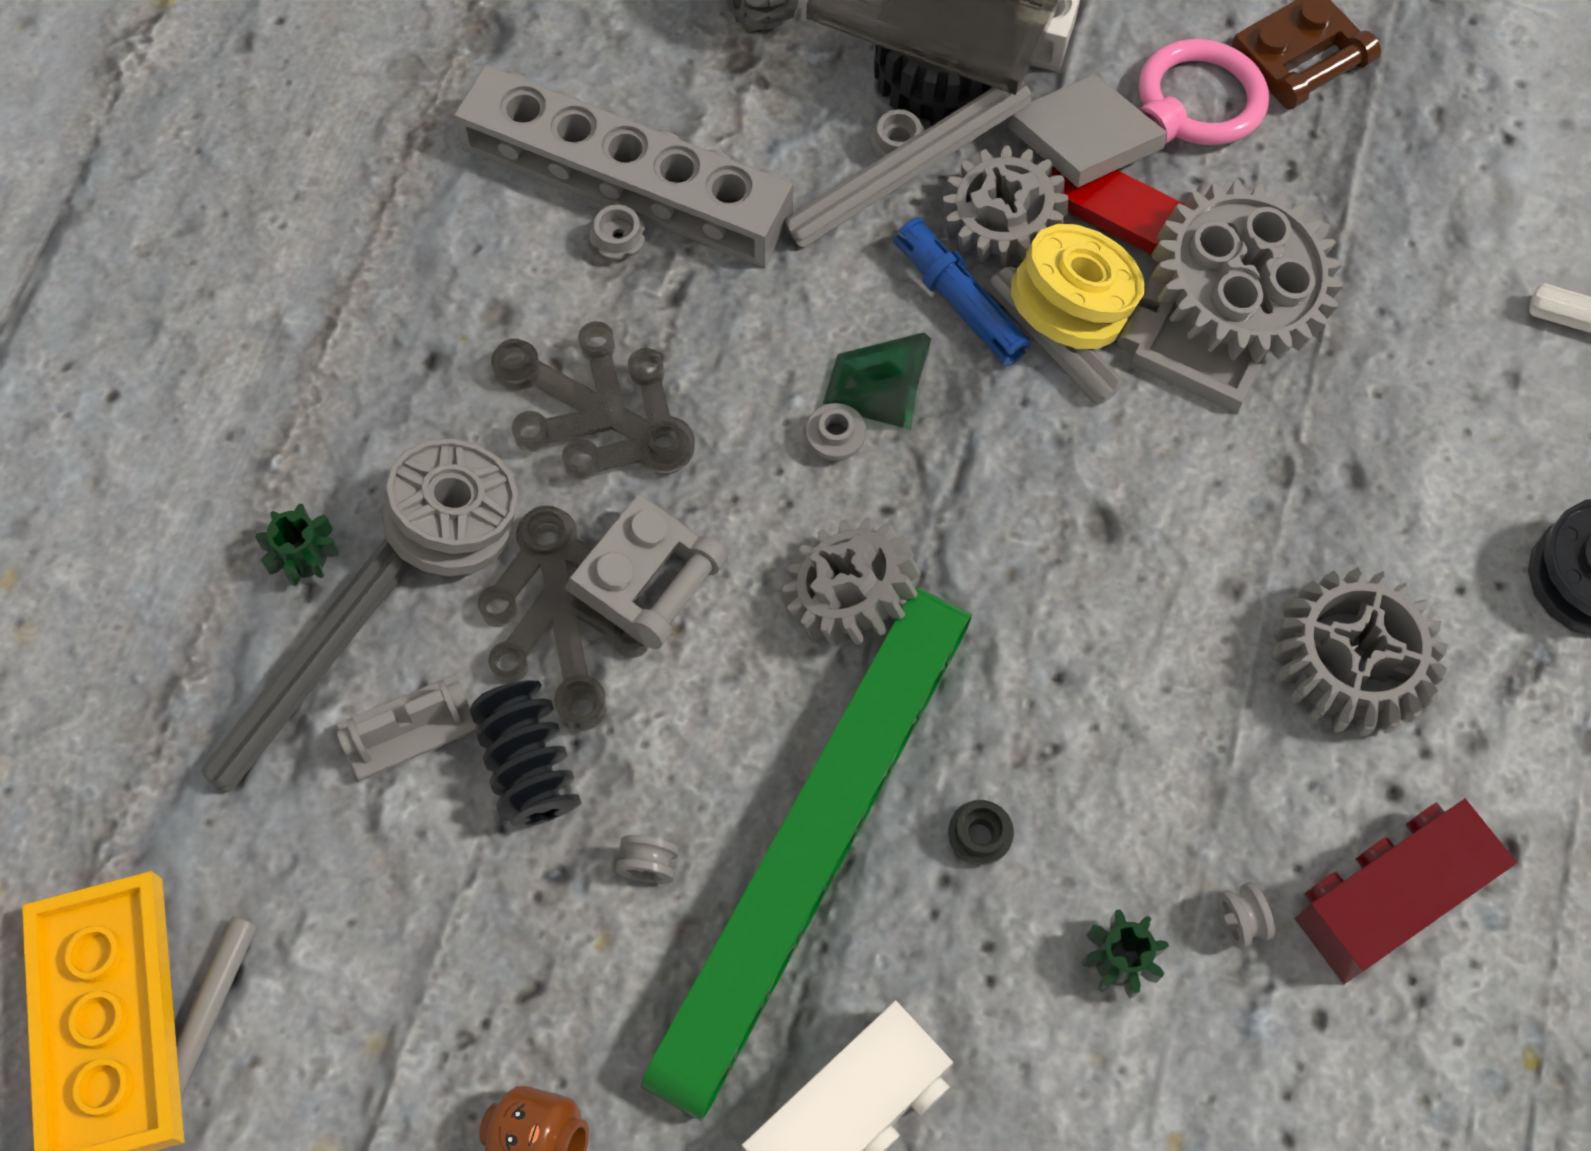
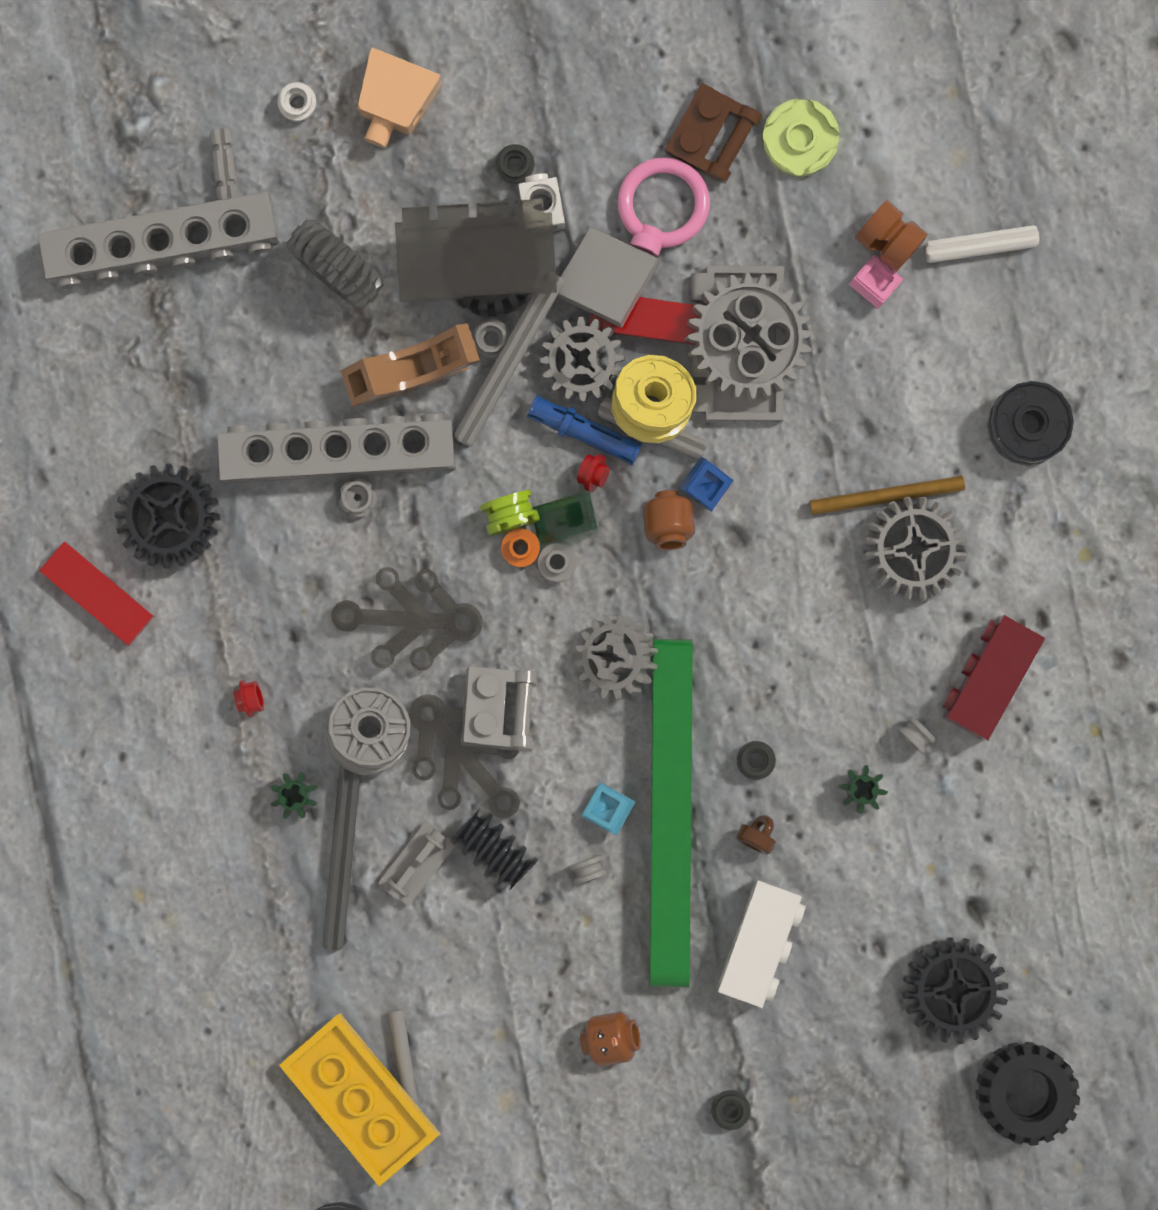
camera: 25 degrees left, 20 degrees up
none -> red tile [39,541,155,646]
none -> black gear [115,463,221,569]
none -> red plate [233,680,264,717]
none -> medium nougat arch [340,323,480,407]
none -> lime wheel [480,490,540,536]
none -> orange plate [501,528,540,567]
none -> red plate [577,454,610,492]
none -> medium azure tile [581,782,635,836]
none -> dark orange head [643,490,695,550]
none -> blue tile [679,457,734,512]
none -> reddish brown tile [736,815,776,855]
none -> yellowish green tile [762,99,839,177]
none -> pearl gold bar [809,475,965,515]
none -> bright pink tile [849,254,903,309]
none -> dark orange wheel [855,200,929,273]

